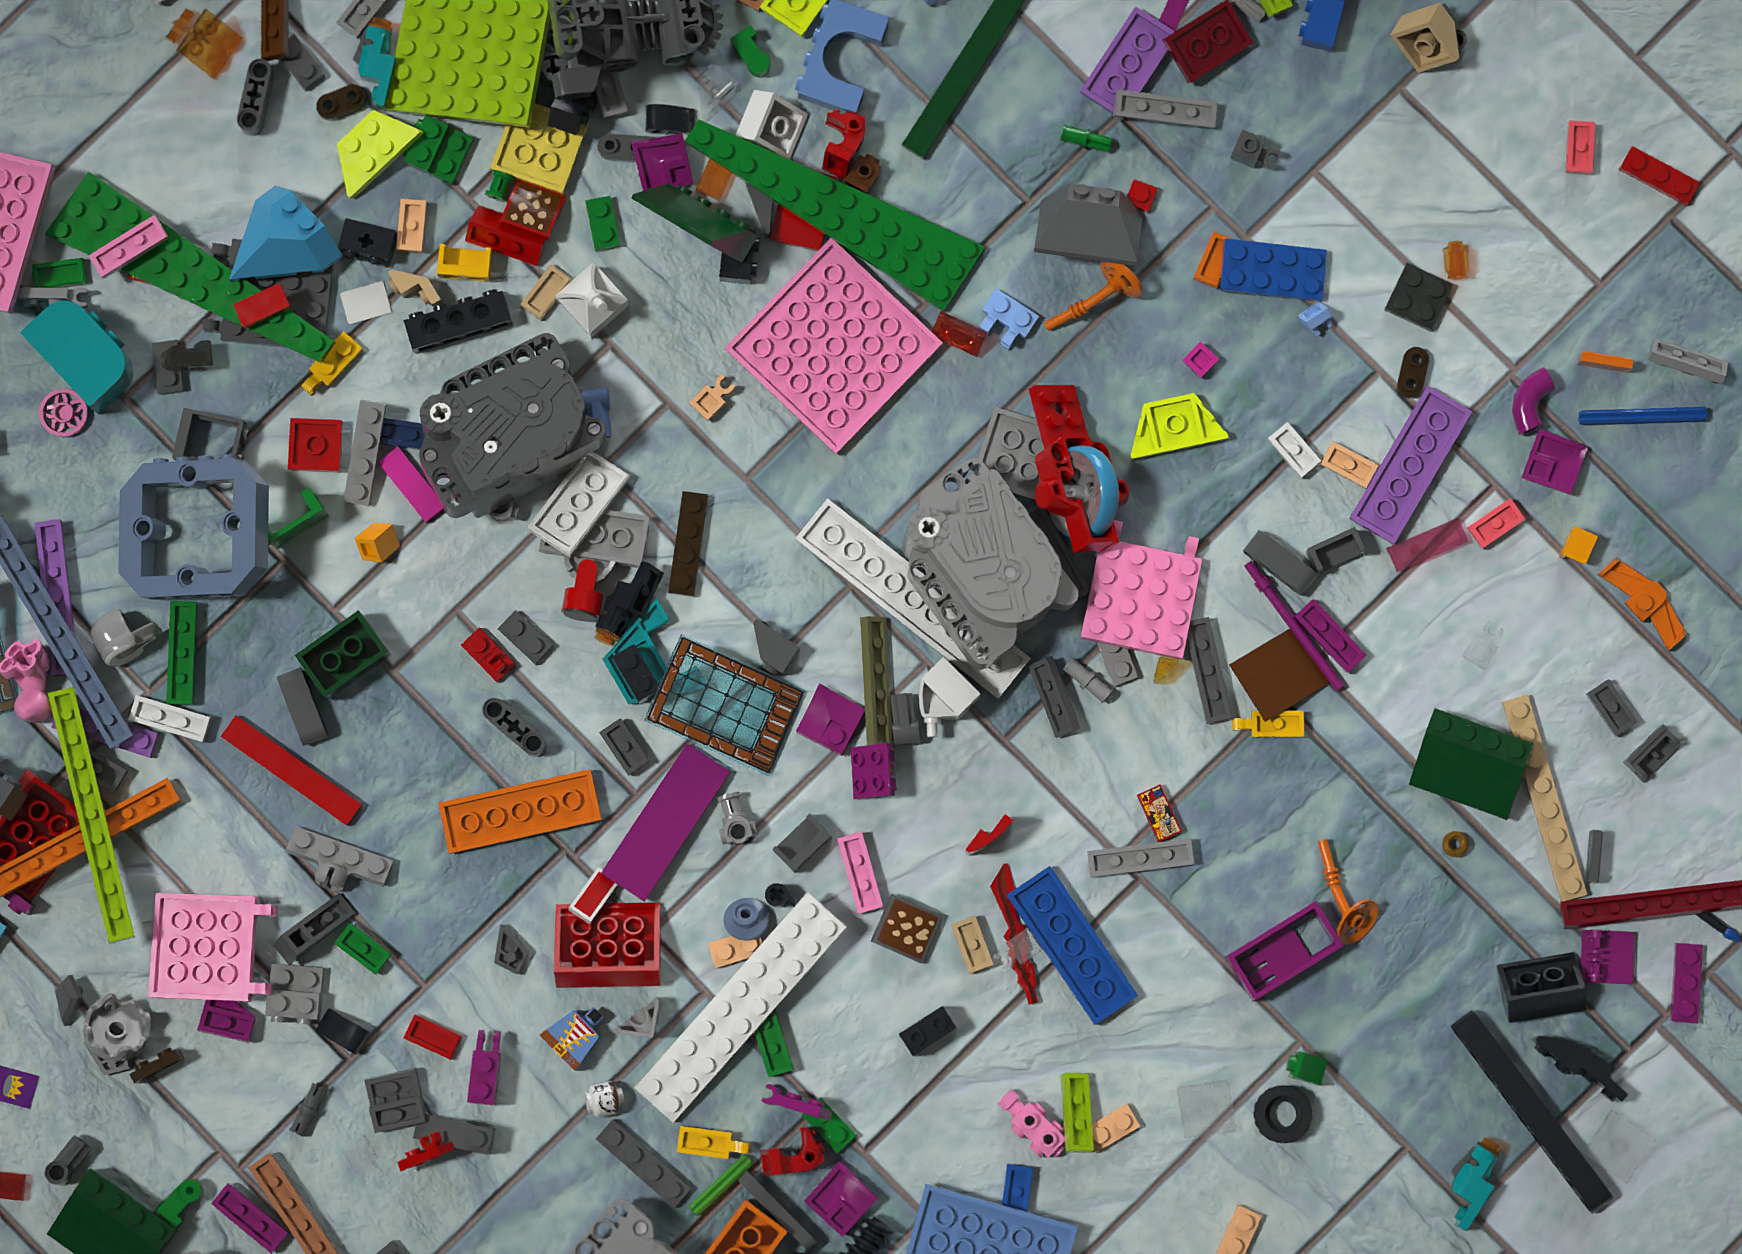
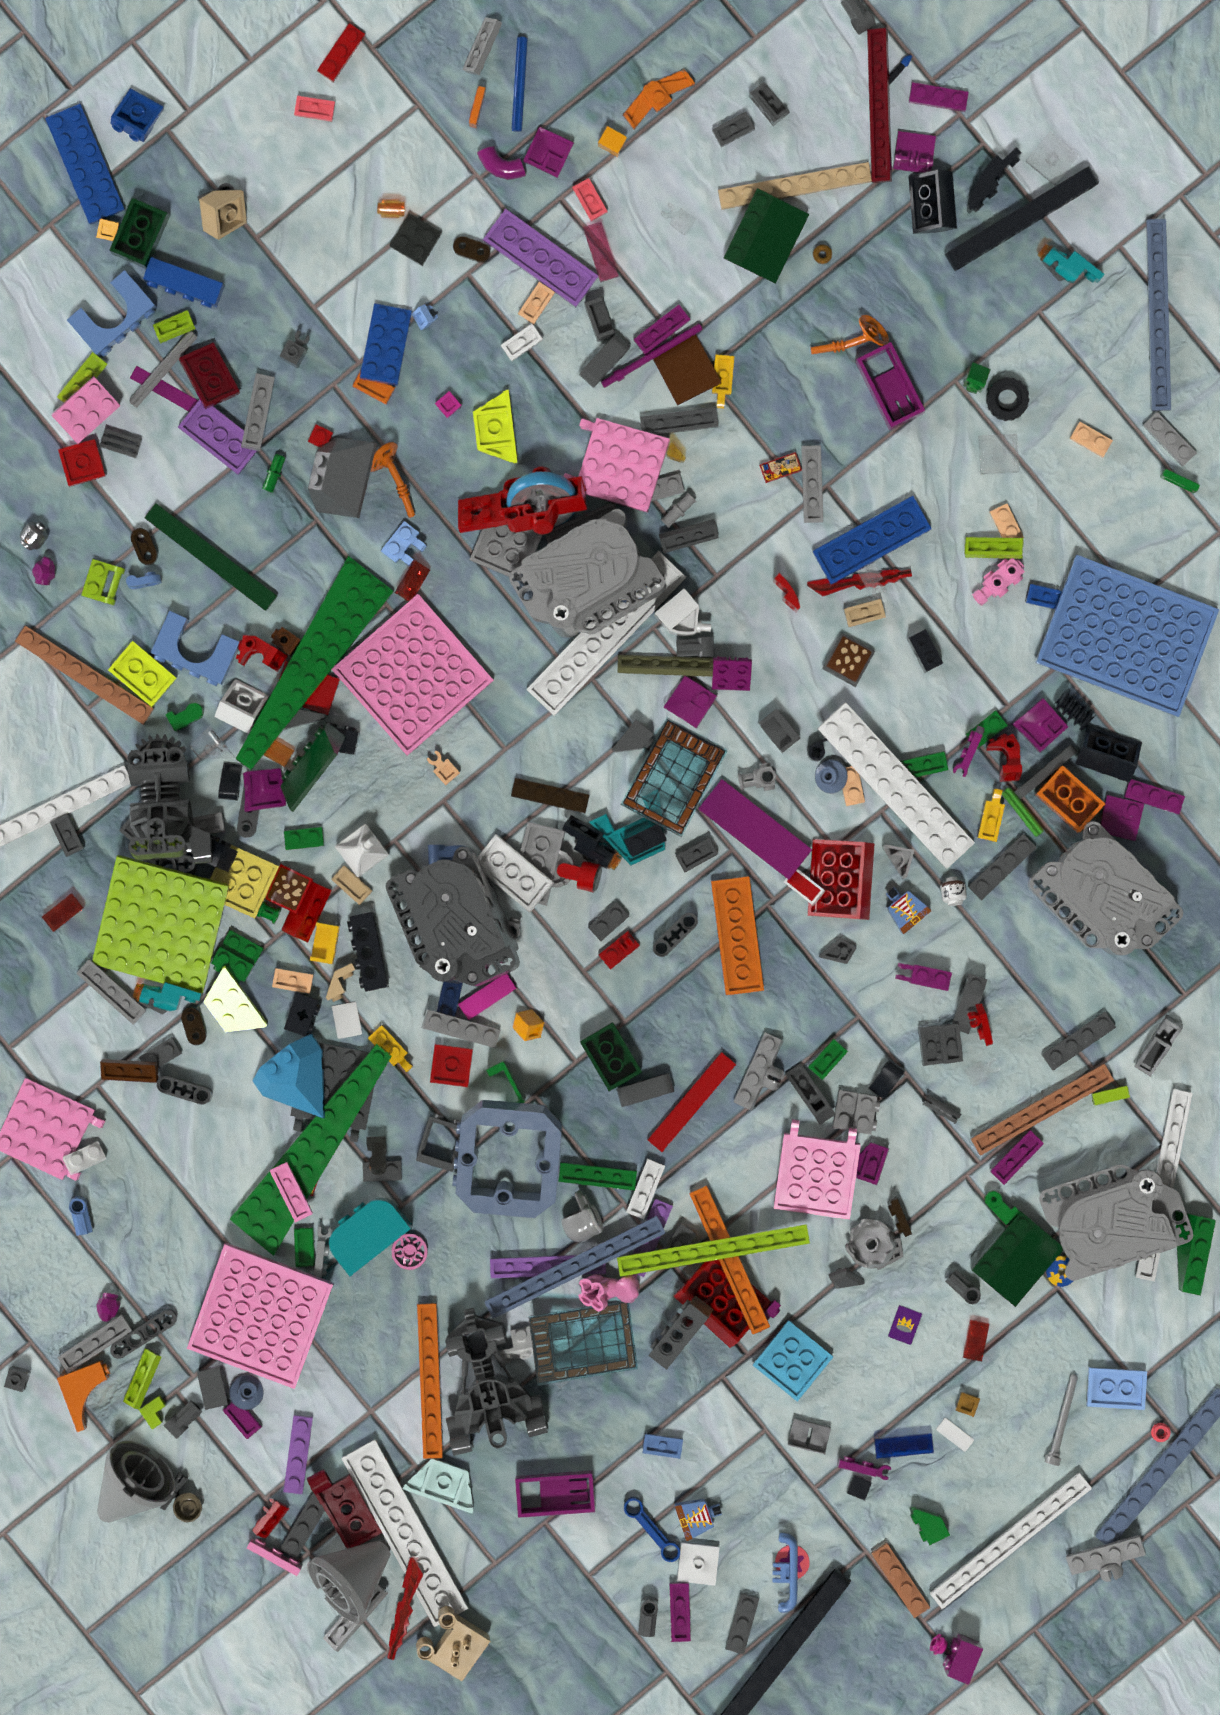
camera: 90 degrees left, 5 degrees up
clear orange plate [165,8,243,79] -> none
red tile [233,283,292,329] -> none
red tile [403,1014,462,1060] -> none
bright pink plate [837,832,883,914] -> none
dark grey tile [1585,830,1603,884] -> none

